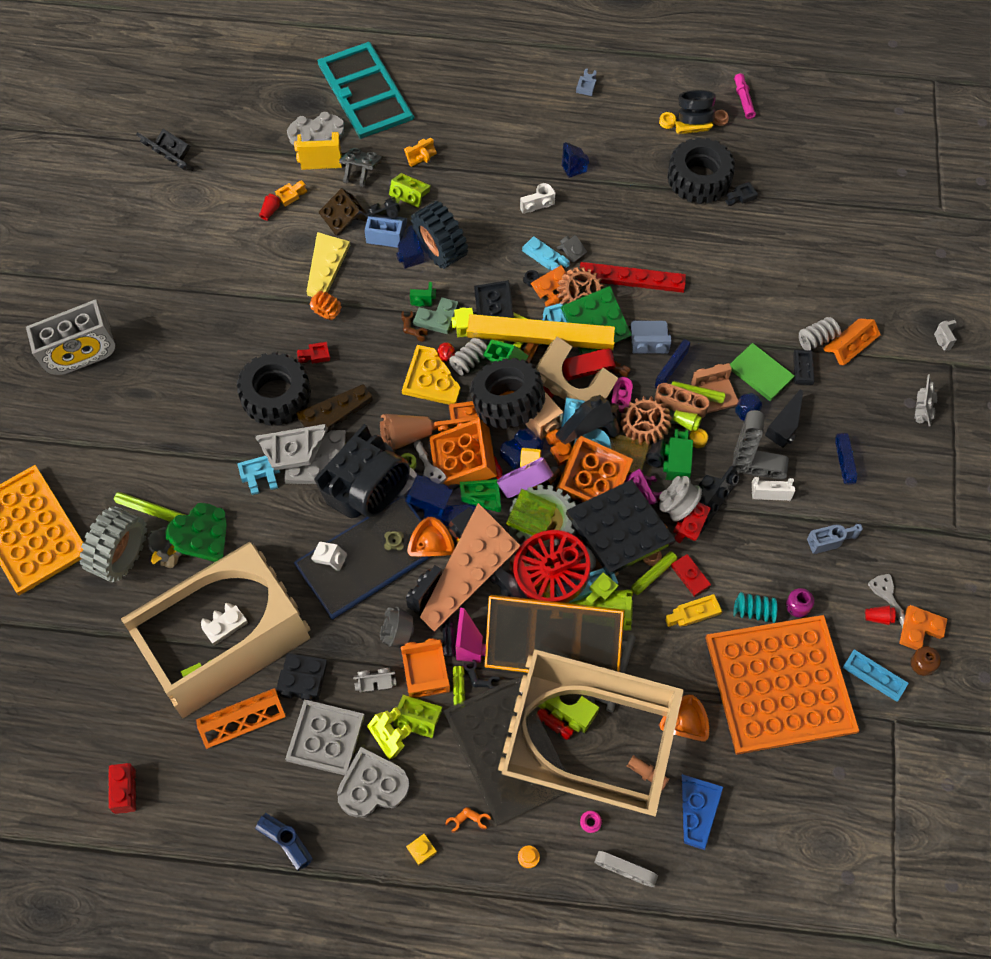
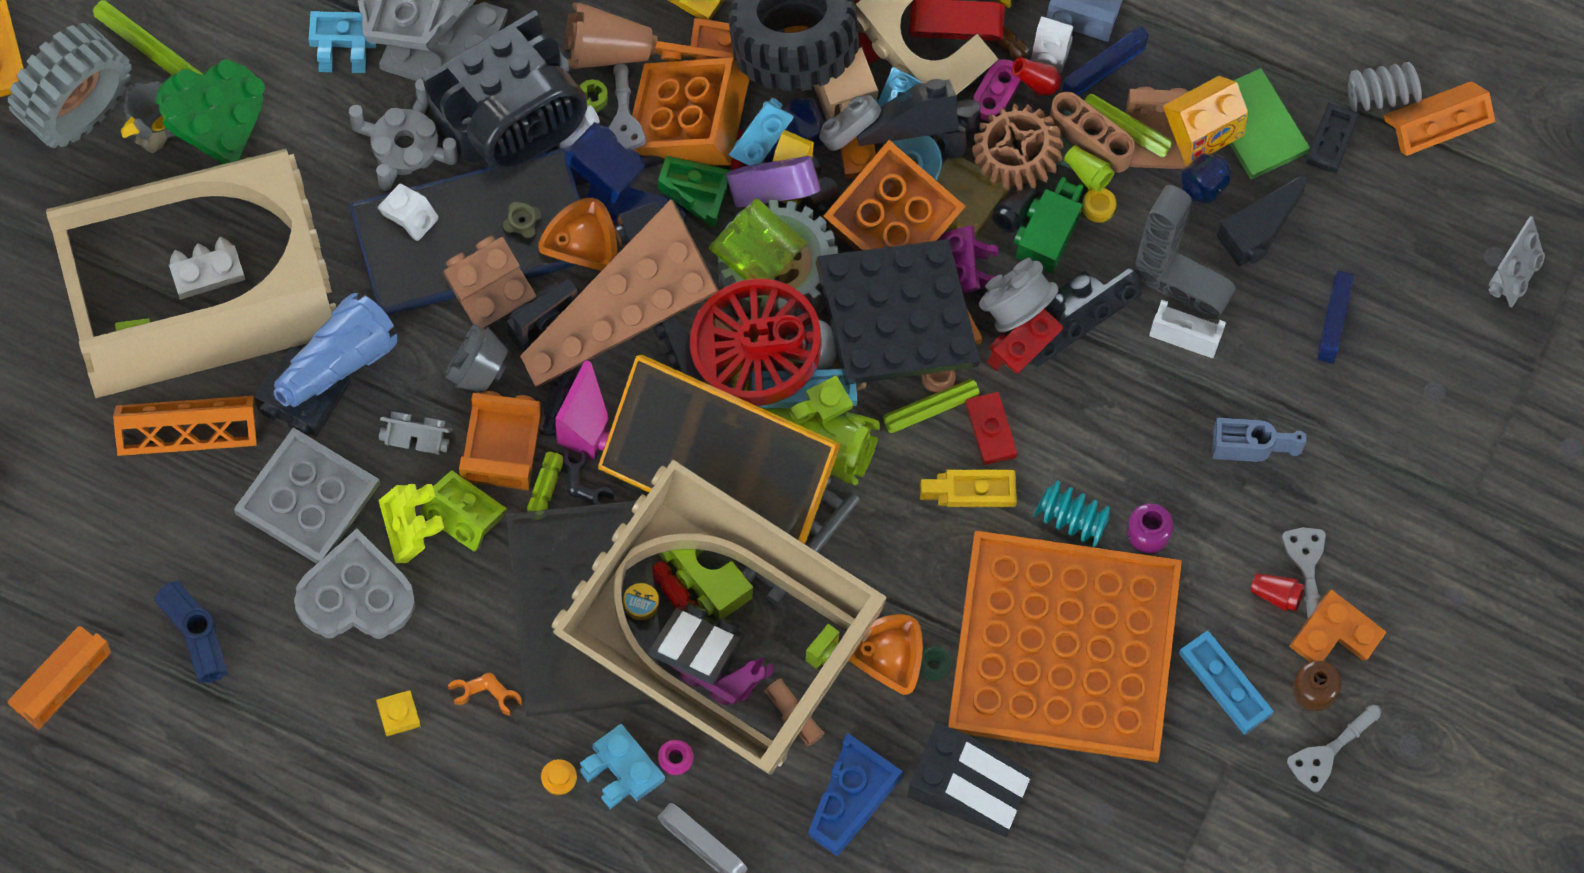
camera: 15 degrees right, 5 degrees up
none -> orange panel [8,626,111,730]
none -> medium blue cone [274,293,397,407]
none -> light grey plate [349,79,458,191]
none -> nougat plate [443,235,537,329]
none -> medium azure plate [580,724,665,809]
none -> tile [623,583,659,620]
none -> slope [648,603,745,685]
none -> magenta plate [673,658,774,706]
none -> medium azure hinge [729,98,794,165]
none -> lime plate [805,624,839,669]
none -> light grey plate [820,95,881,151]
none -> black slope [907,722,1032,837]
none -> clear green plate [919,646,952,681]
none -> red cone [1011,57,1061,96]
none -> white plate [1031,16,1073,73]
none -> light orange slope [1163,76,1248,166]
none -> light grey piece [1287,705,1381,792]

